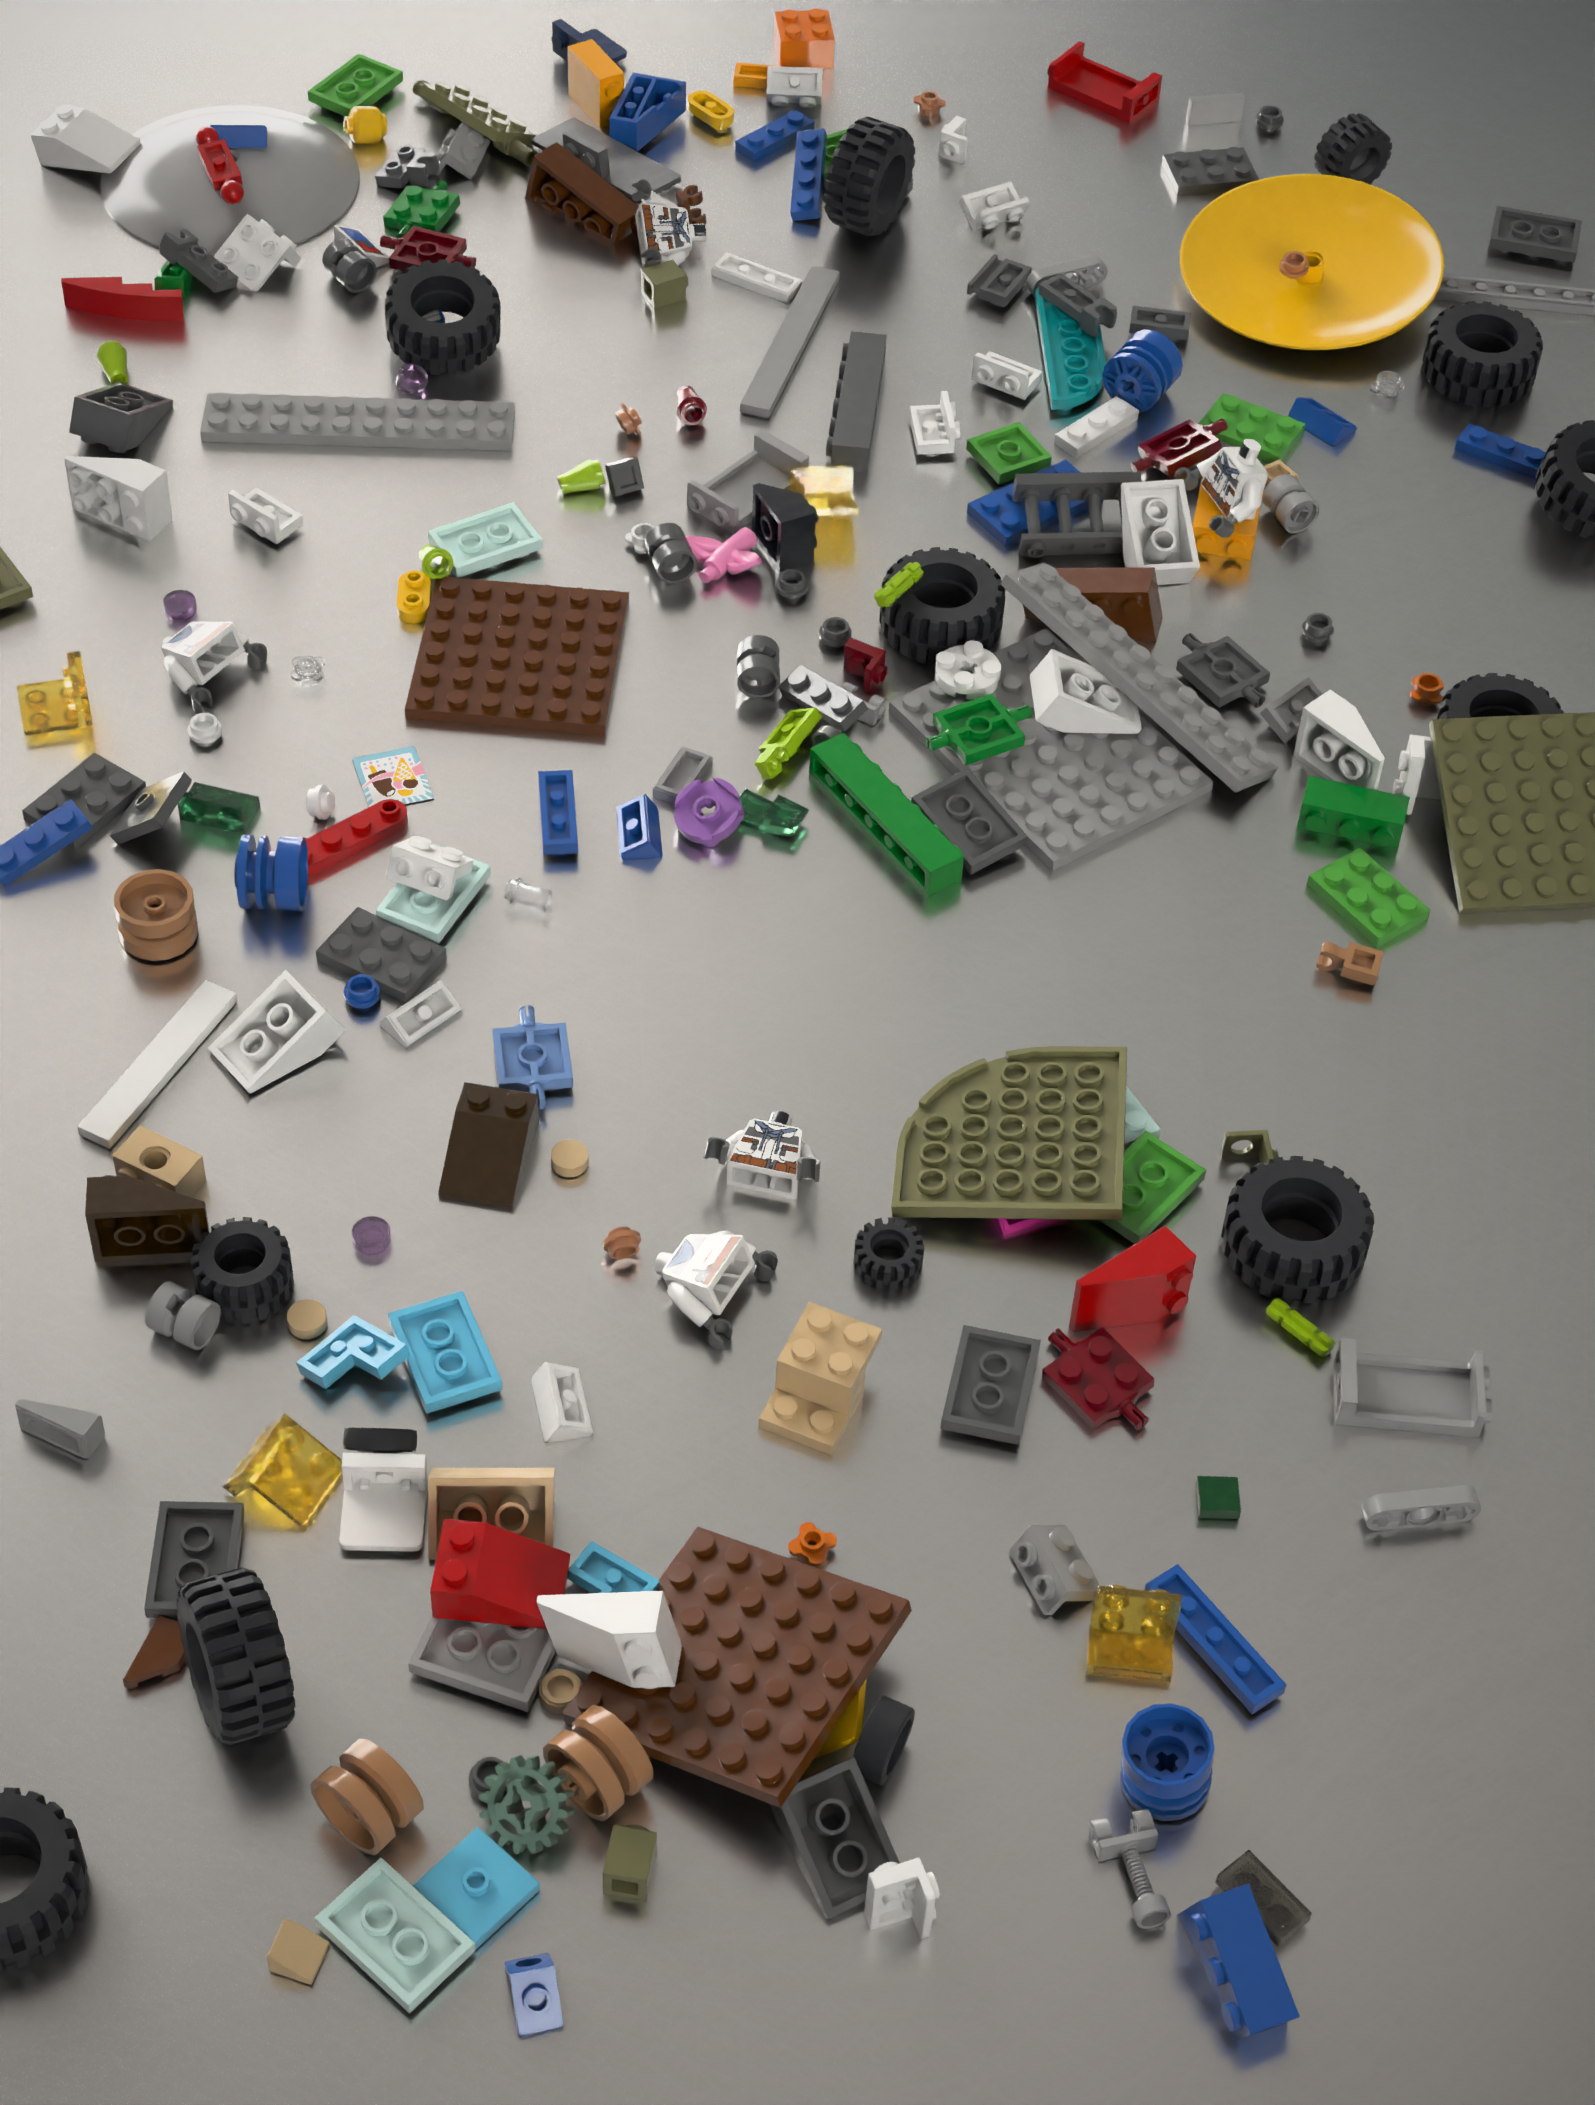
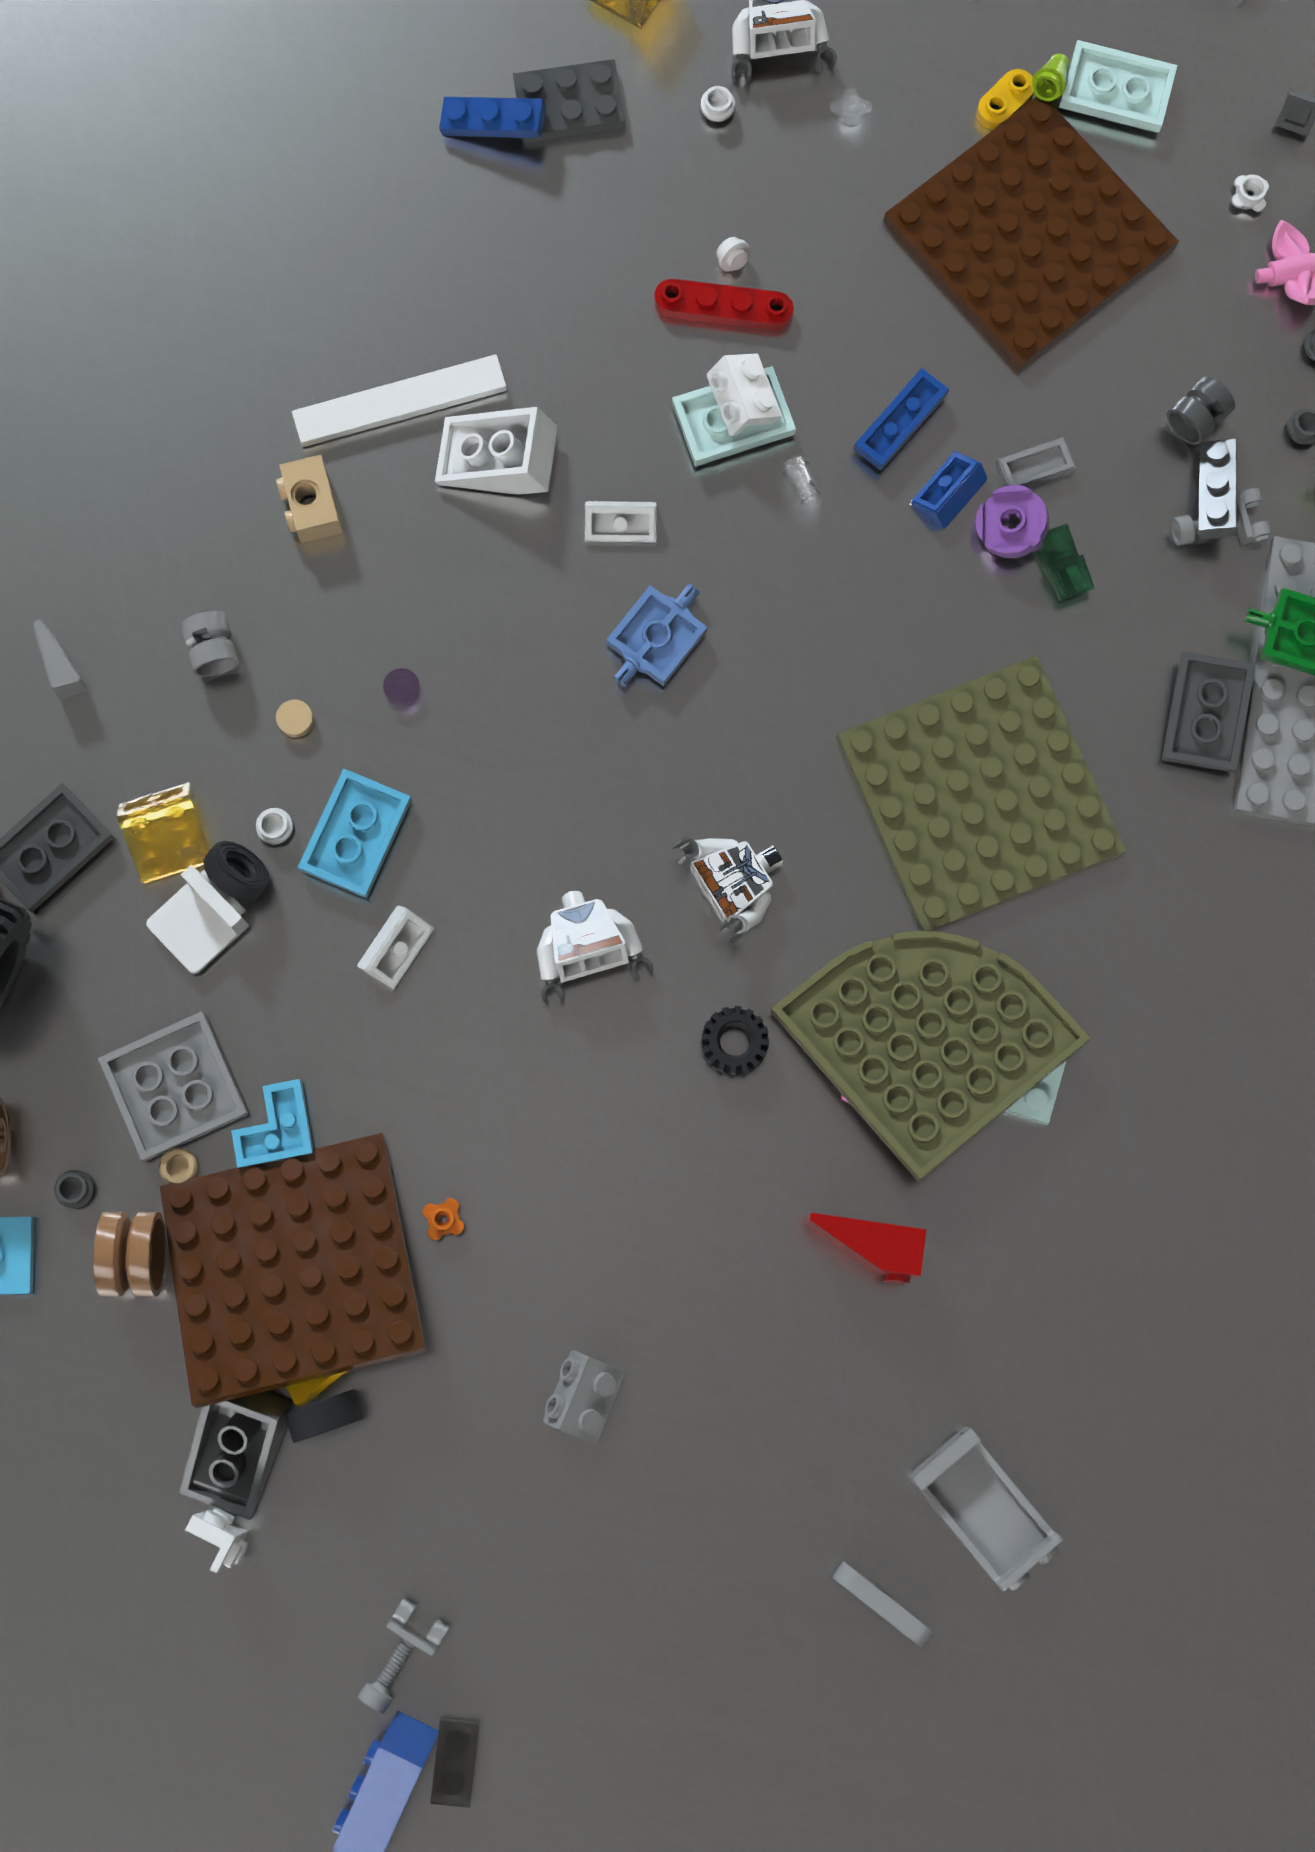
camera: 45 degrees right, 30 degrees up
dark brown slope [85,1175,210,1262] -> none
dark grey plate [109,772,192,844] -> none
medium nougat wheel [114,869,198,961] -> none
clear green bracket [178,782,260,835] -> none
black tyre [191,1217,294,1324] -> none
blue wheel [234,835,308,911] -> none
medium azure plate [296,1315,410,1389] -> none
dark grey plate [316,907,447,1003] -> none
blue plate [343,974,380,1008] -> none
sticker [352,746,434,807] -> none
tan slope [428,1468,555,1560] -> none
red slope [430,1519,571,1629] -> none
dark brown slope [438,1082,539,1209] -> none
sand green gear [478,1755,575,1854] -> none
white slope [537,1591,682,1689] -> none
tan tile [551,1140,589,1177] -> none
lime cone [557,459,606,495] -> none
nougat plate [602,1227,641,1260] -> none
olive brick [603,1824,657,1901] -> none
dark grey wheel [644,523,697,584] -> none
lime hinge [754,707,822,779] -> none
tan bracket [758,1302,882,1456] -> none
green brick [809,733,964,896] -> none
dark red bracket [843,637,888,694] -> none
dark grey plate [940,1325,1041,1445] -> none
dark red plate [1042,1327,1154,1430] -> none
clear yellow bracket [1086,1585,1182,1683] -> none
bright green plate [1100,1131,1206,1244] -> none
blue wheel [1120,1703,1215,1821] -> none
blue plate [1144,1564,1287,1714] -> none
dark green tile [1196,1476,1241,1519] -> none
olive bracket [1220,1130,1279,1165] -> none
black tyre [1221,1156,1374,1304] -> none
lime axle [1266,1298,1336,1358] -> none
none -> white plate [256,808,293,845]
none -> olive plate [836,655,1126,931]

